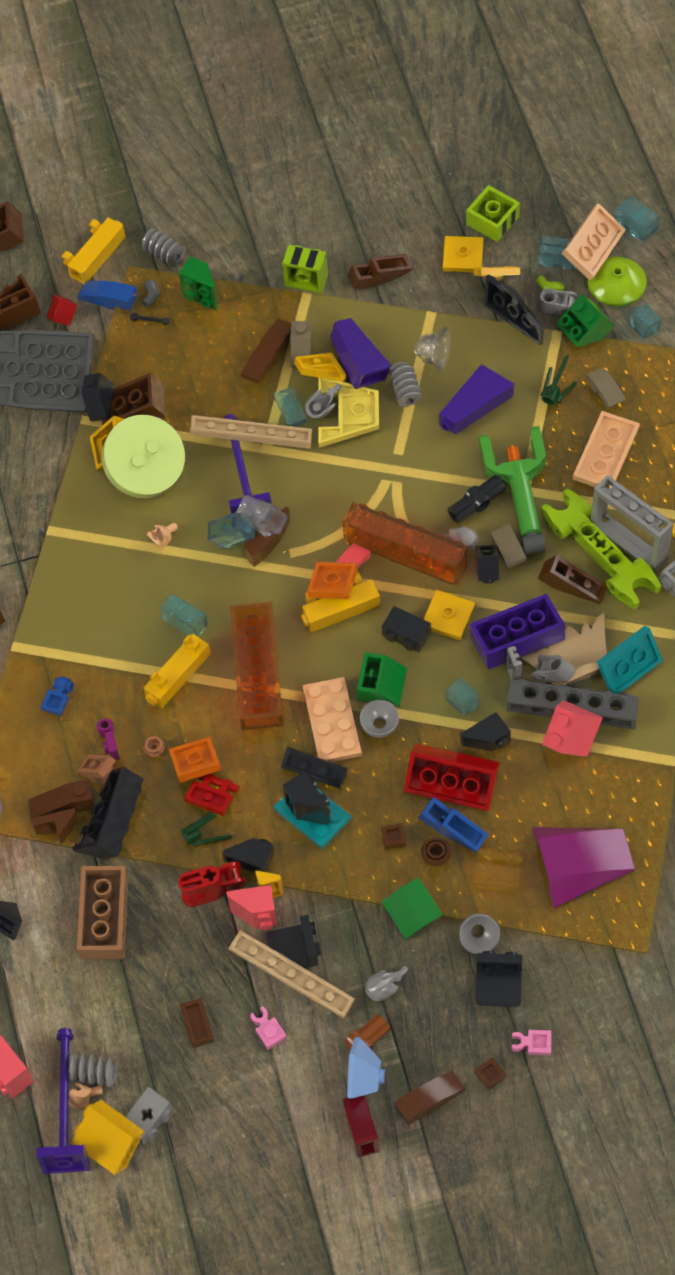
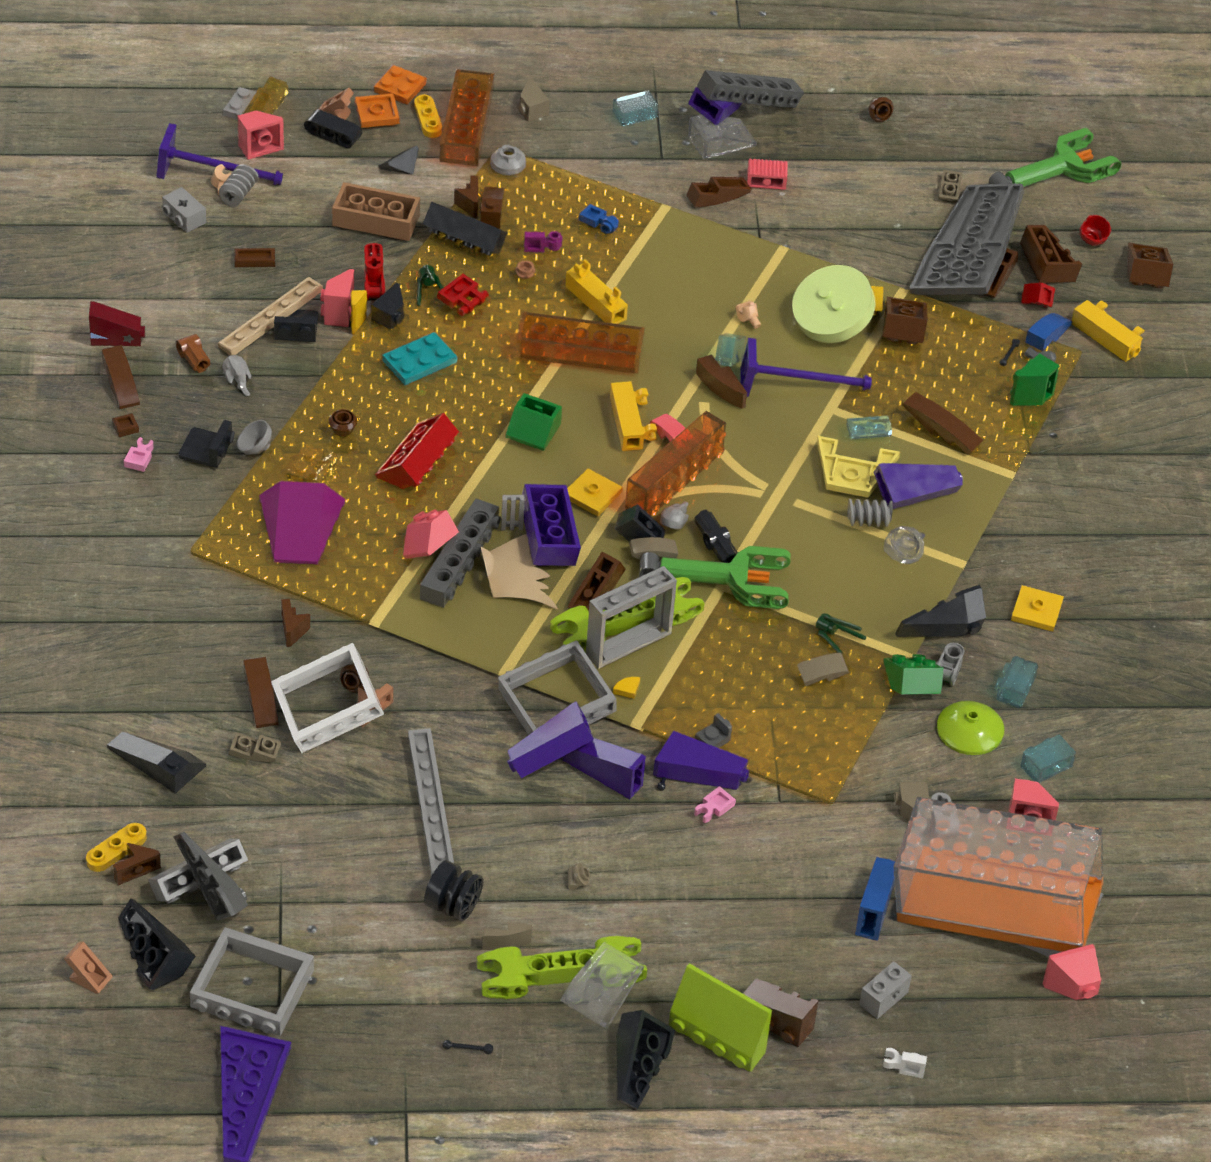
camera: 95 degrees right, 15 degrees down
yellow brick [71,1100,145,1175] -> none
nougat slope [77,755,115,787] -> none
black slope [81,372,114,422] -> none
light grey piece [142,228,186,266] -> none
clear light blue brick [160,593,208,637] -> none
orange plate [169,737,221,783] -> none
tan tile [190,415,312,449] -> none
clear slope [236,495,288,536] -> none
bright pink plate [250,1006,287,1050] -> none
black tile [281,747,349,789] -> none
lime brick [282,245,328,293] -> none
black slope [282,772,331,825] -> none
dark tan slope [291,321,313,367] -> none
yellow wing [294,353,346,381] -> none
light nougat plate [303,677,362,762] -> none
light grey piece [305,384,342,420] -> none
orange plate [307,562,358,599] -> none
light blue slope [347,1037,385,1098] -> none
reddish brown slope [348,254,413,290] -> none
light grey piece [360,700,399,738] -> none
reddish brown tile [381,823,406,850] -> none
black brick [382,606,431,653] -> none
green slope [382,877,443,939] -> none
blue slope [418,797,489,852] -> none
dark purple slope [439,364,514,435] -> none
clear light blue brick [446,677,479,716] -> none
black slope [460,712,511,751] -> none
lime brick [466,185,520,242] -> none
yellow plate [473,266,520,279] -> none
light grey piece [532,655,575,683] -> none
lime arm [536,275,565,291] -> none
light nougat plate [561,203,626,280] -> none
light nougat plate [573,411,640,488] -> none
teal plate [596,626,663,694] -> none
clear light blue brick [629,303,661,339] -> none

